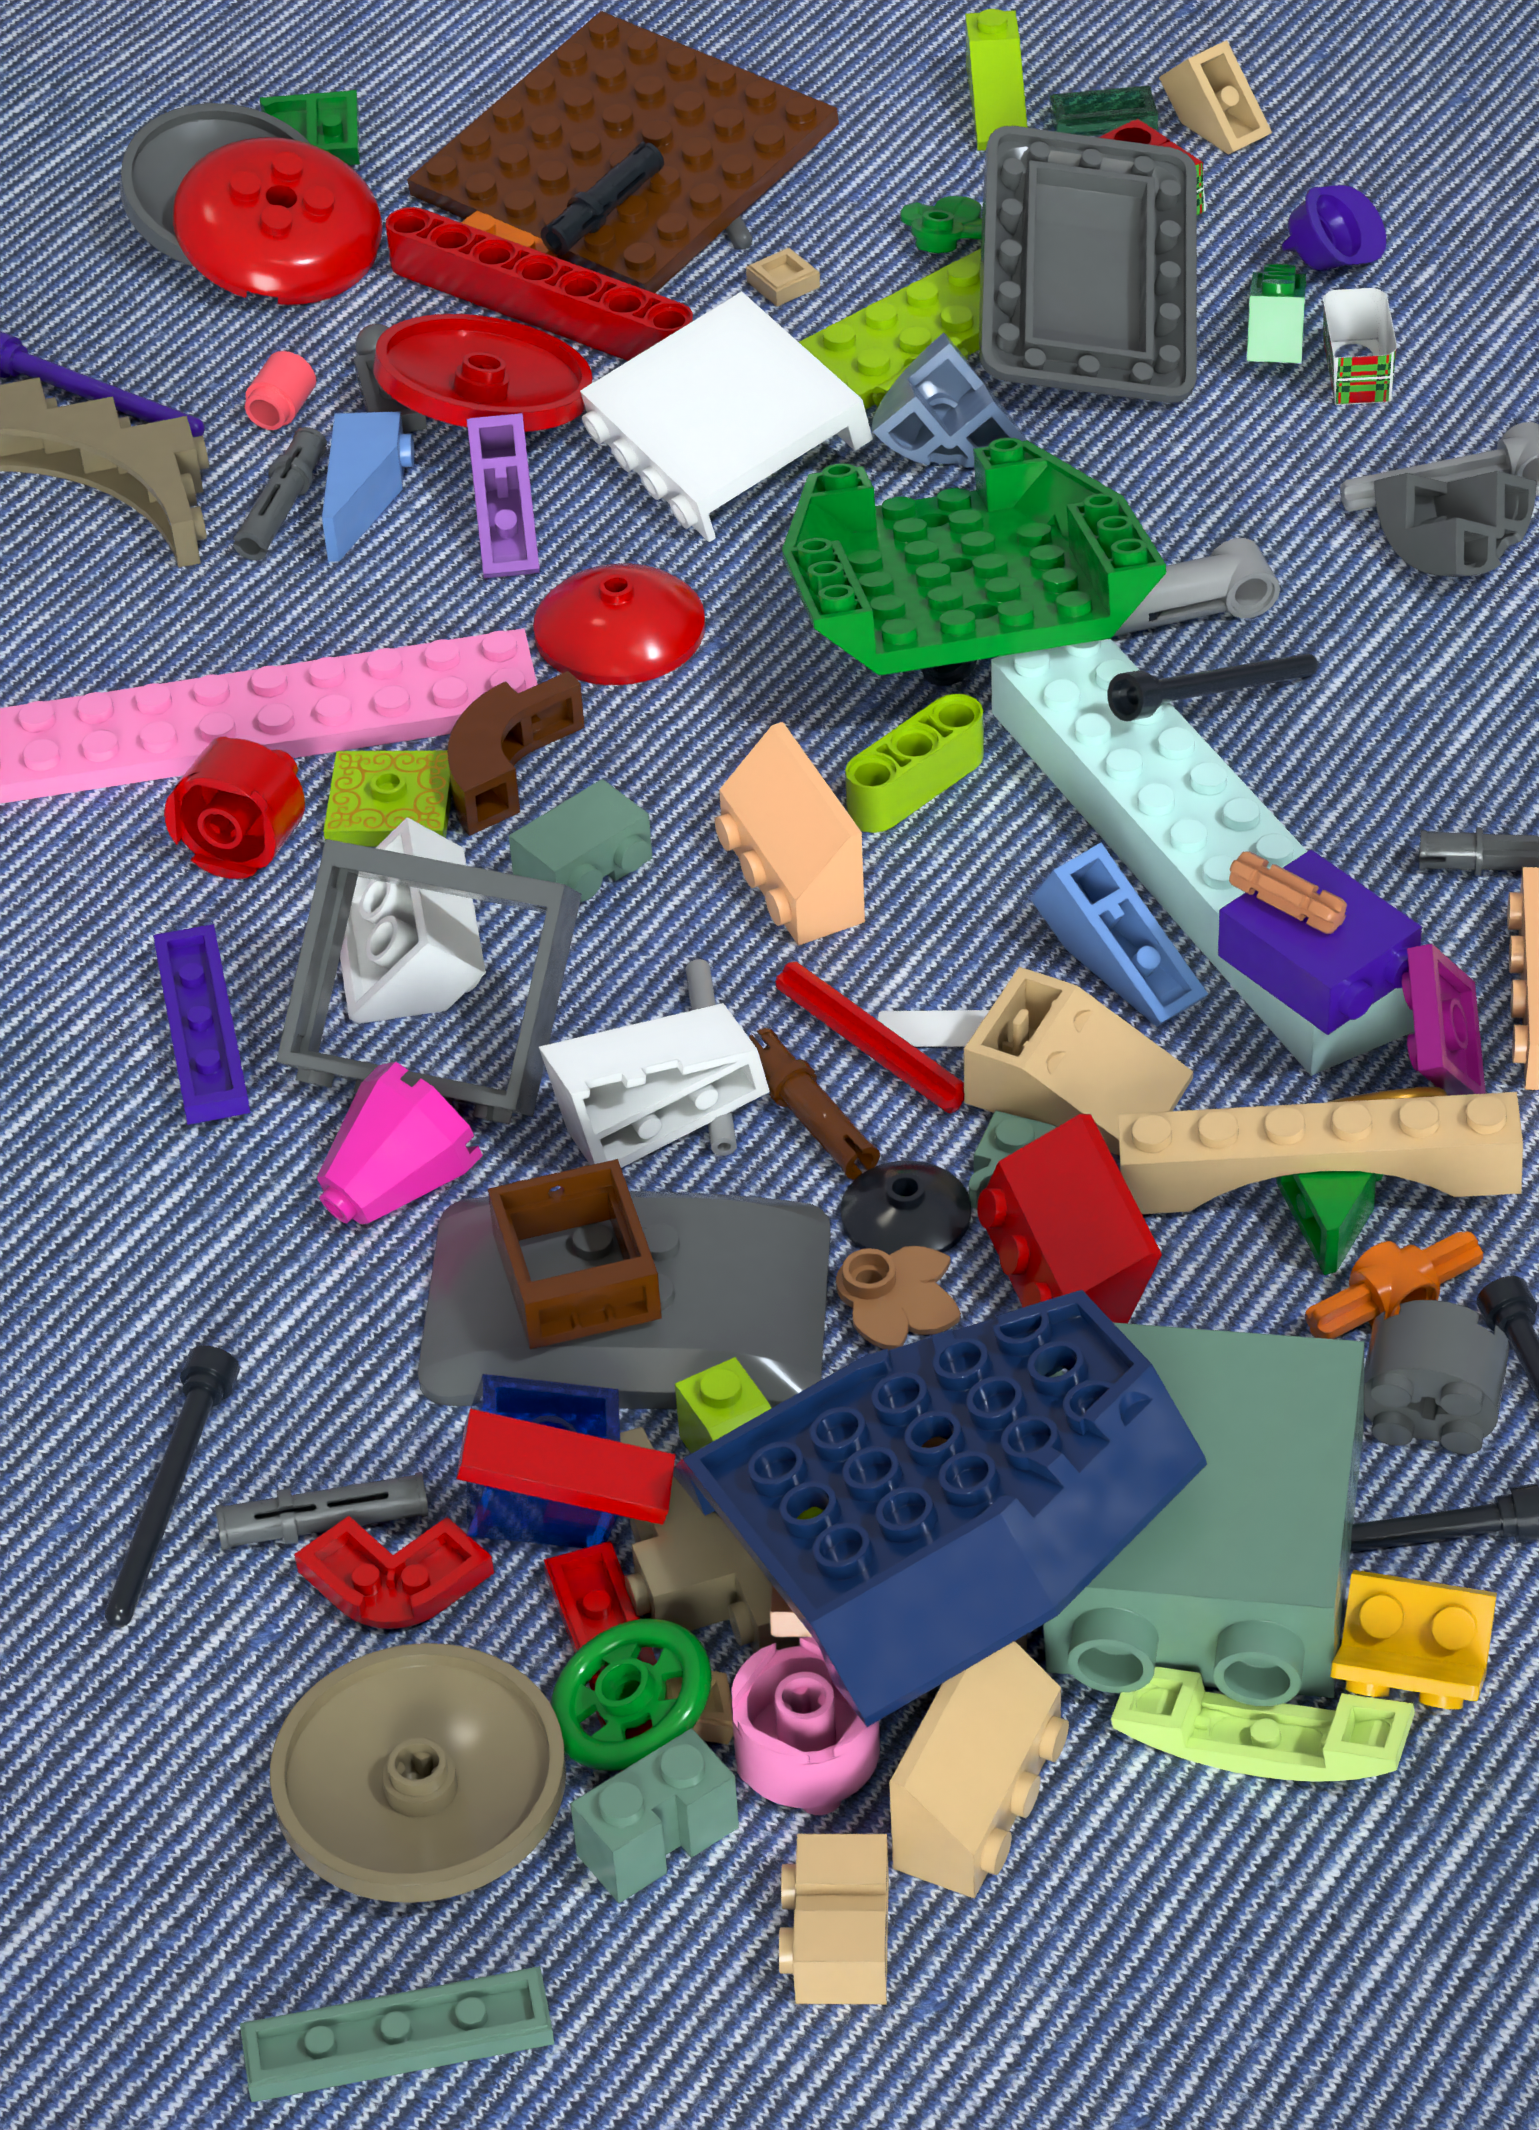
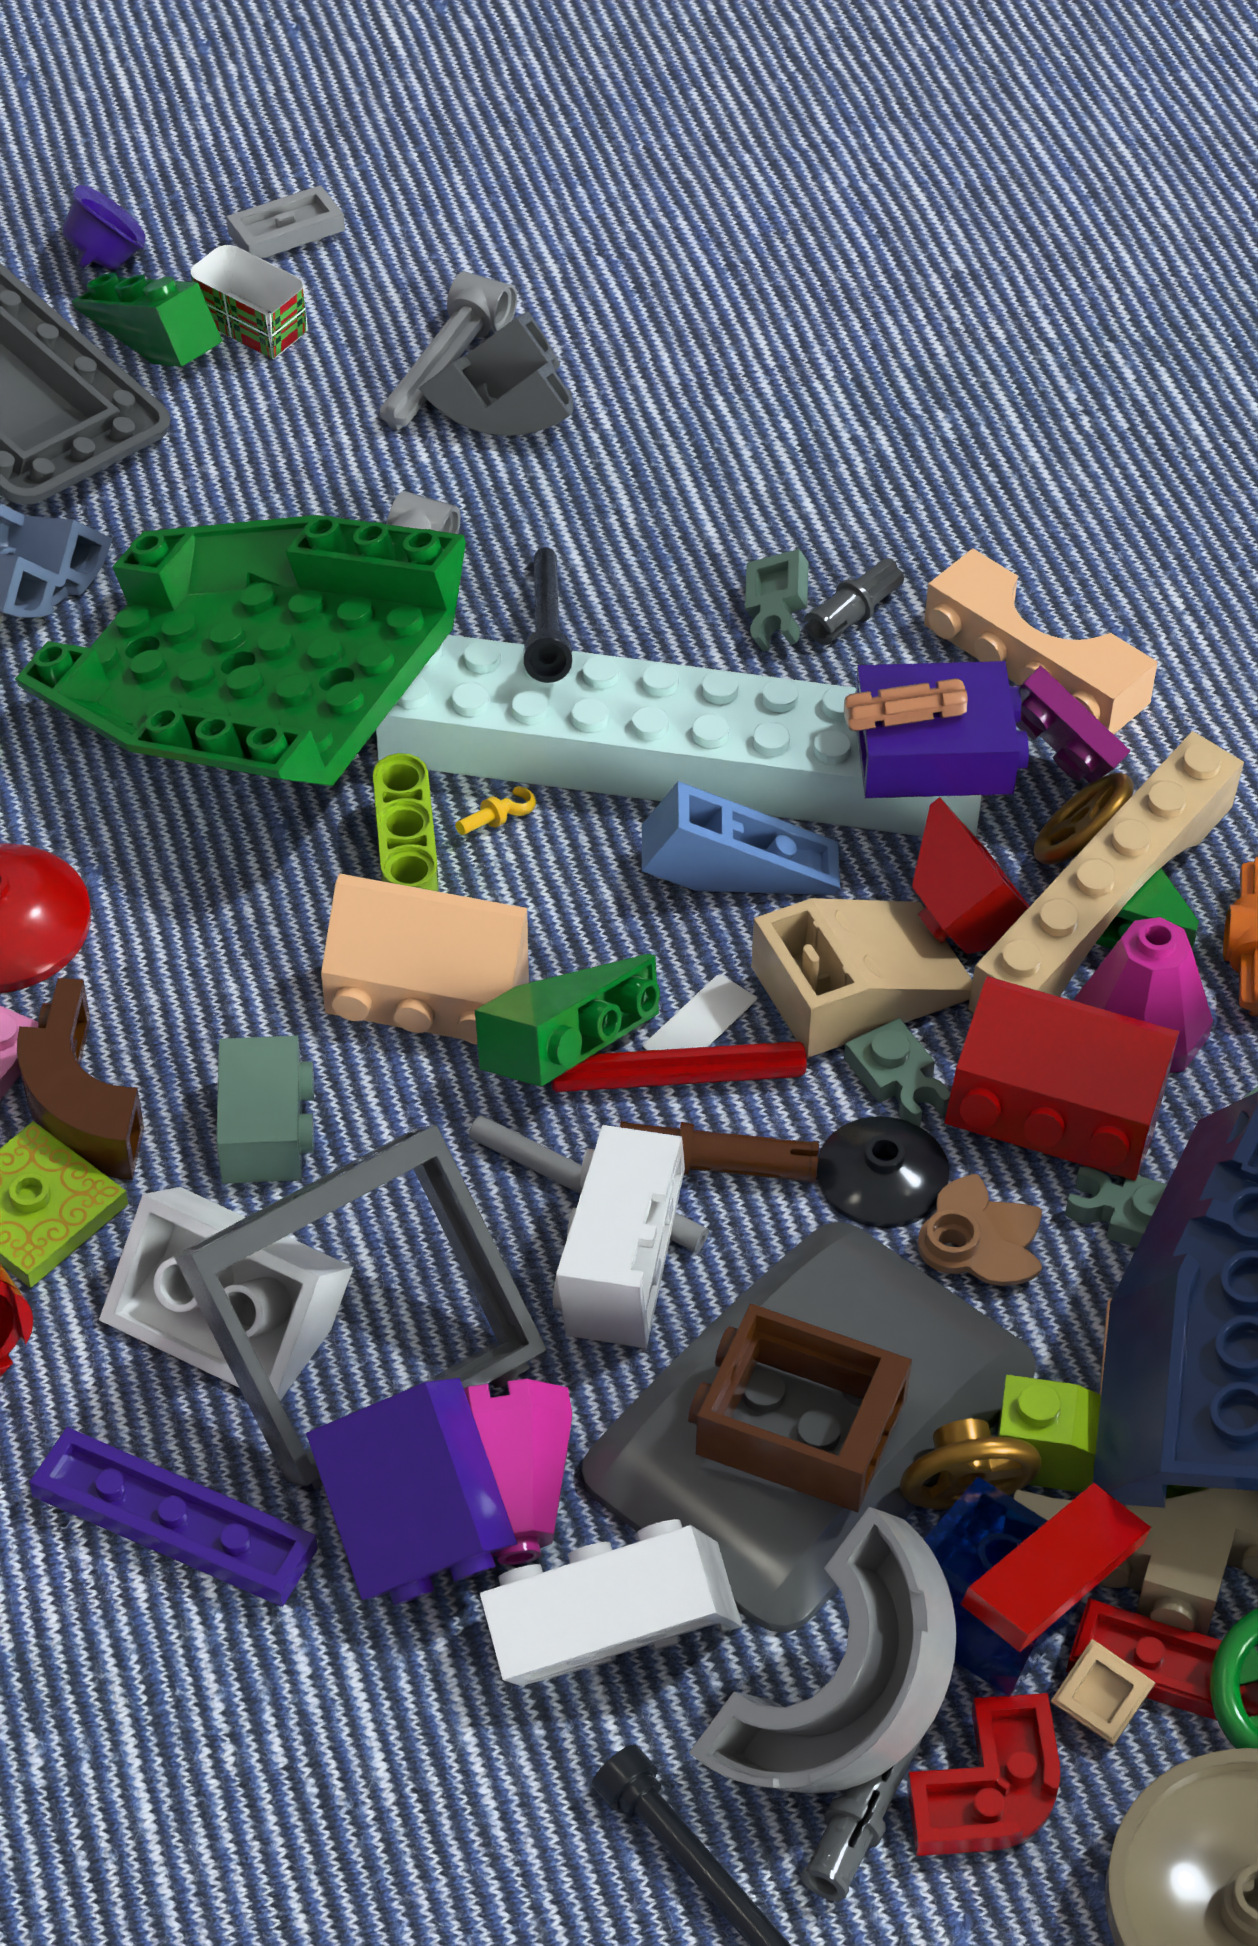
camera: 55 degrees left, 5 degrees up
none -> light grey plate [226,185,345,259]
none -> dark purple brick [306,1378,517,1606]
none -> yellow hand [455,786,536,835]
none -> green slope [475,954,660,1087]
none -> white wedge [480,1519,743,1686]
none -> light grey brick [689,1507,956,1794]
none -> sand green plate [745,549,809,652]
none -> pearl gold piece [900,1419,1041,1510]
none -> red slope [912,797,1030,954]
none -> tan tile [1051,1639,1155,1746]
none -> dark pink cone [1074,917,1213,1073]

